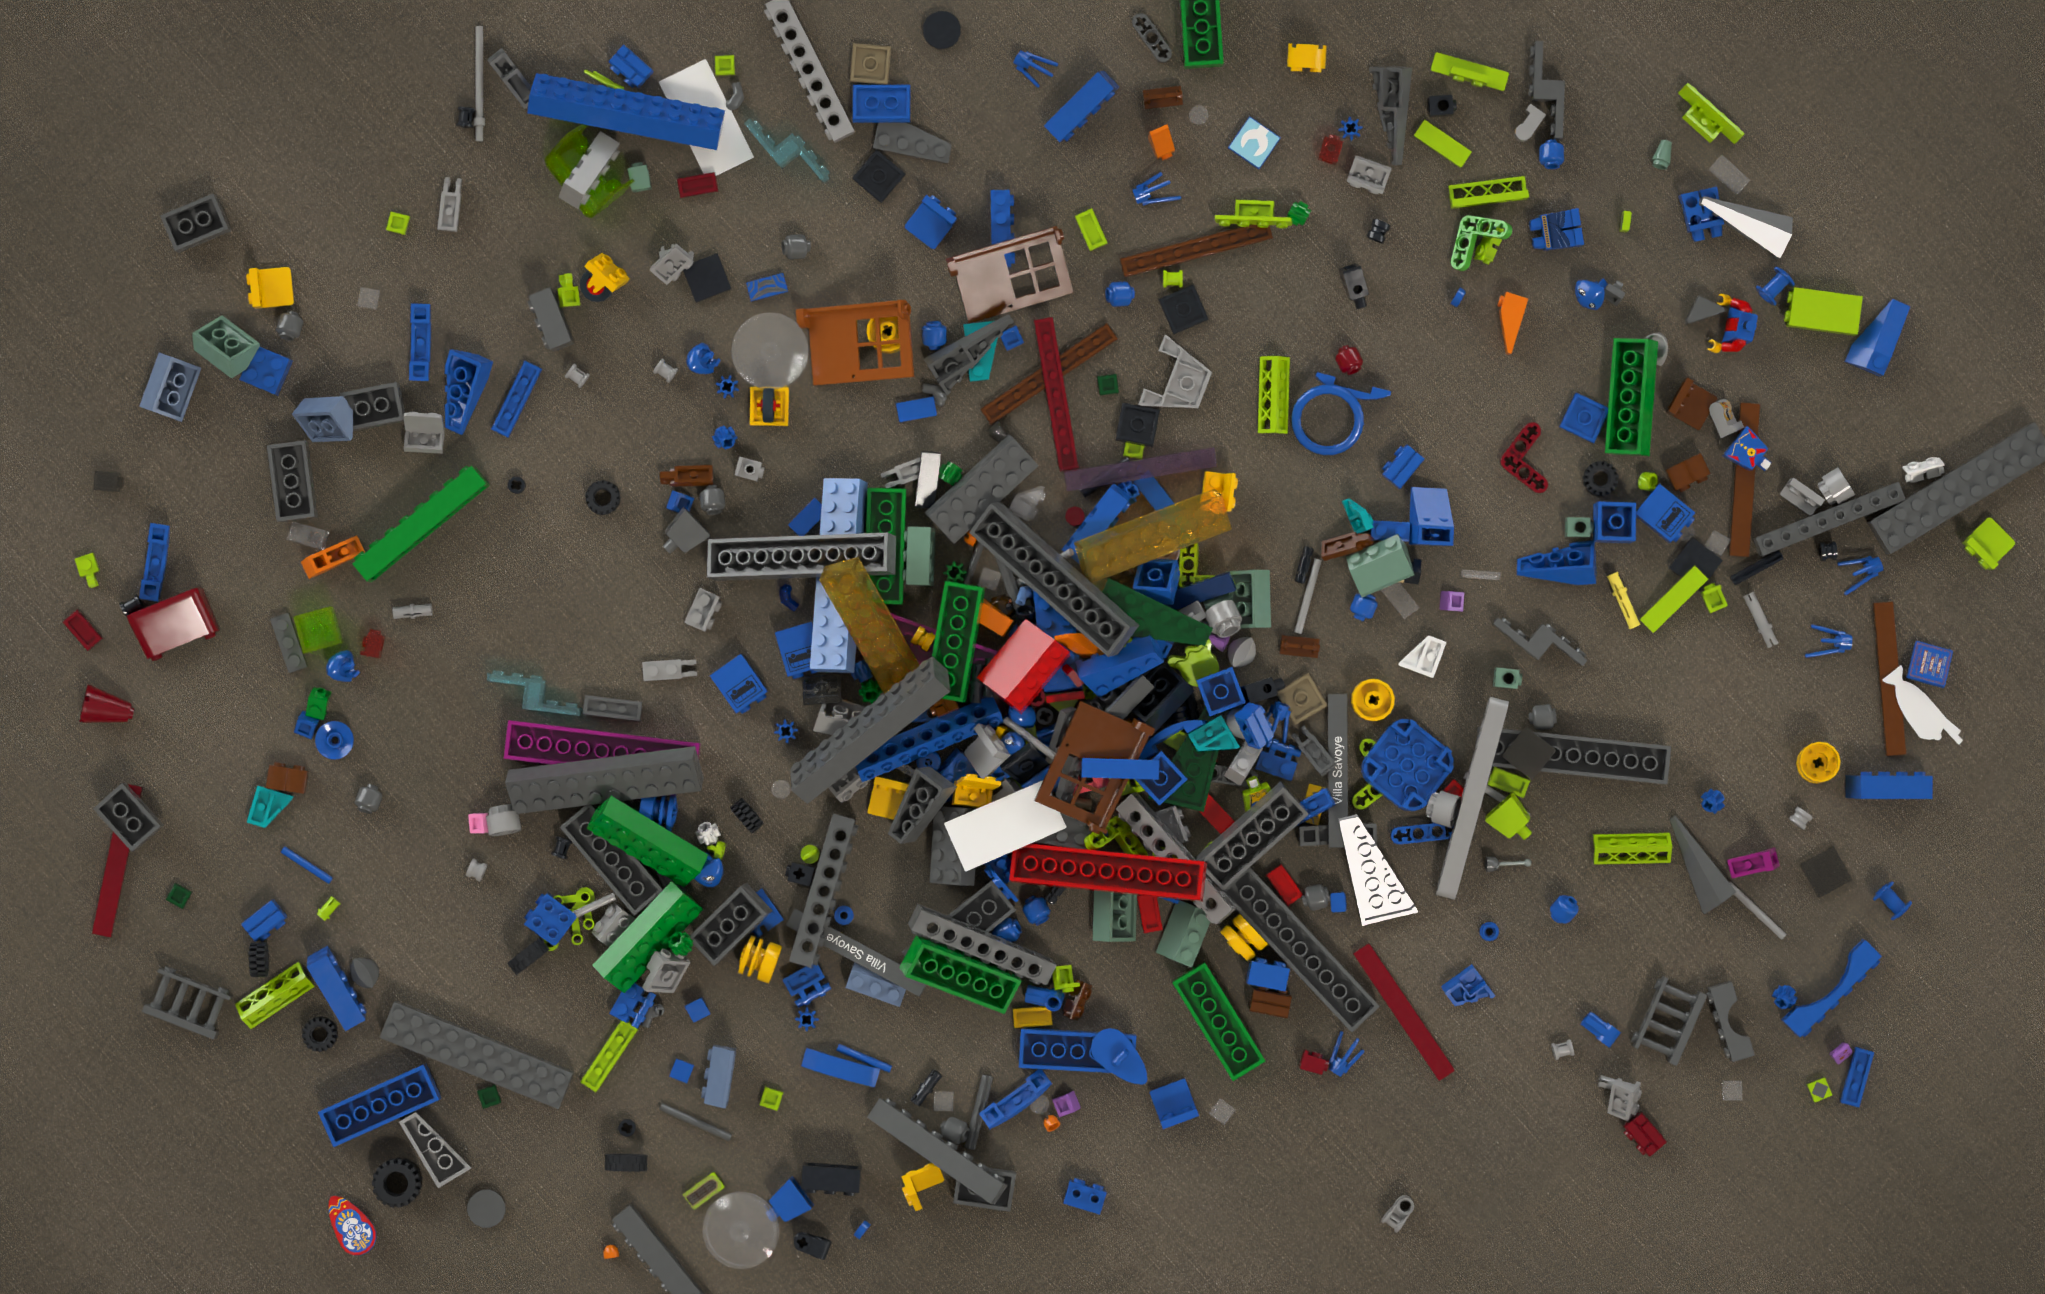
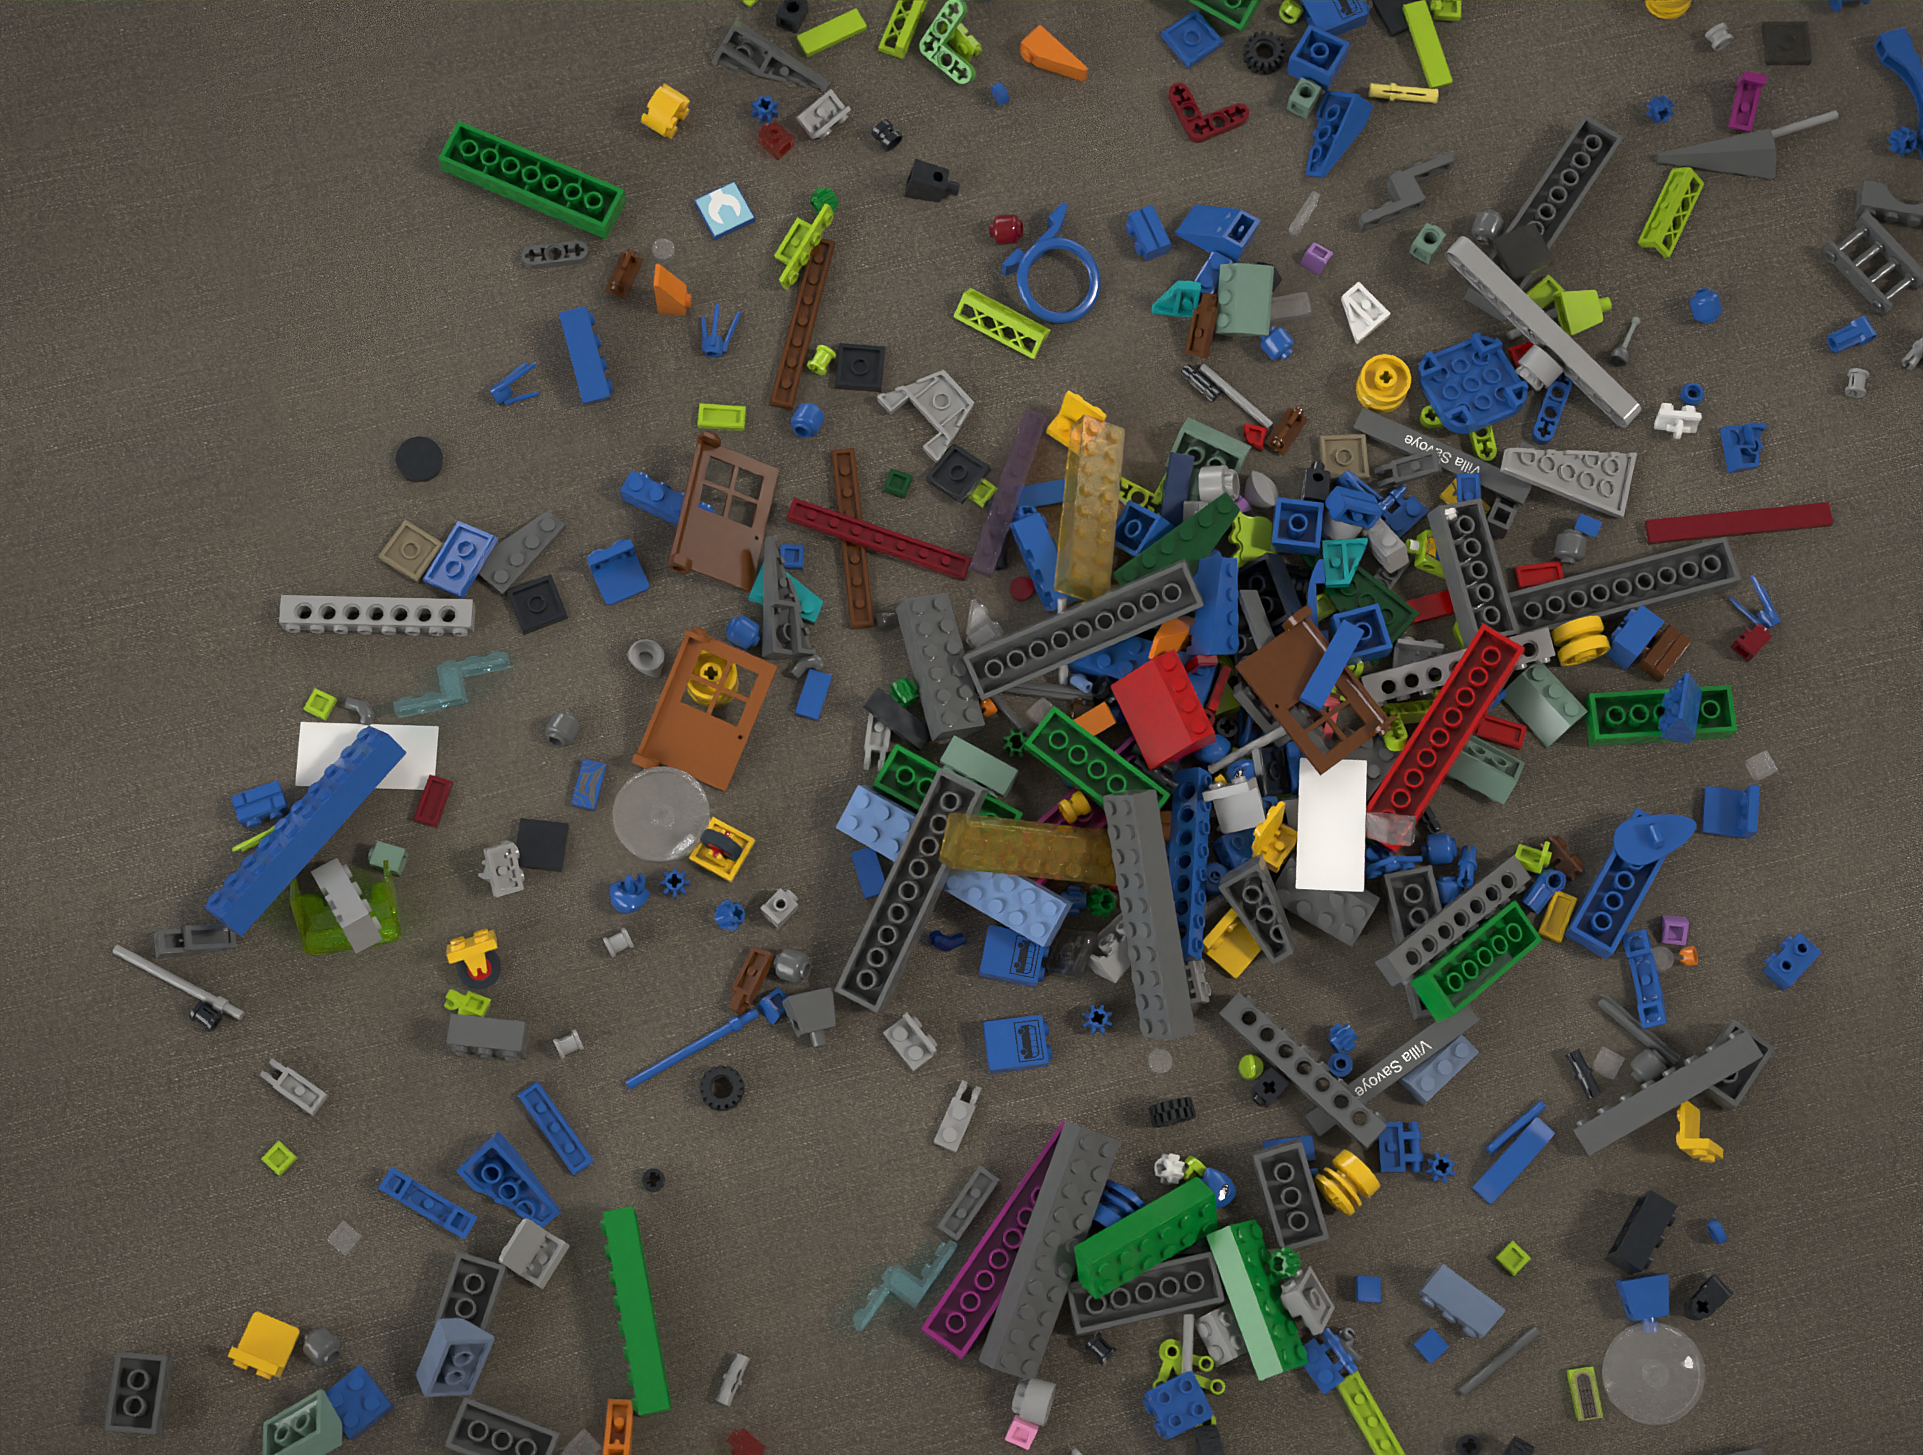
camera: 65 degrees left, 15 degrees down
none -> blue bar [625,1008,759,1090]
none -> light grey piece [627,639,664,678]
none -> red tile [1243,423,1267,452]
none -> blue gear [1327,1023,1358,1054]
none -> clear slope [1365,812,1416,846]
none -> blue pin [1457,845,1477,888]
none -> white hips [1654,403,1702,439]
none -> blue slope [1658,672,1702,744]

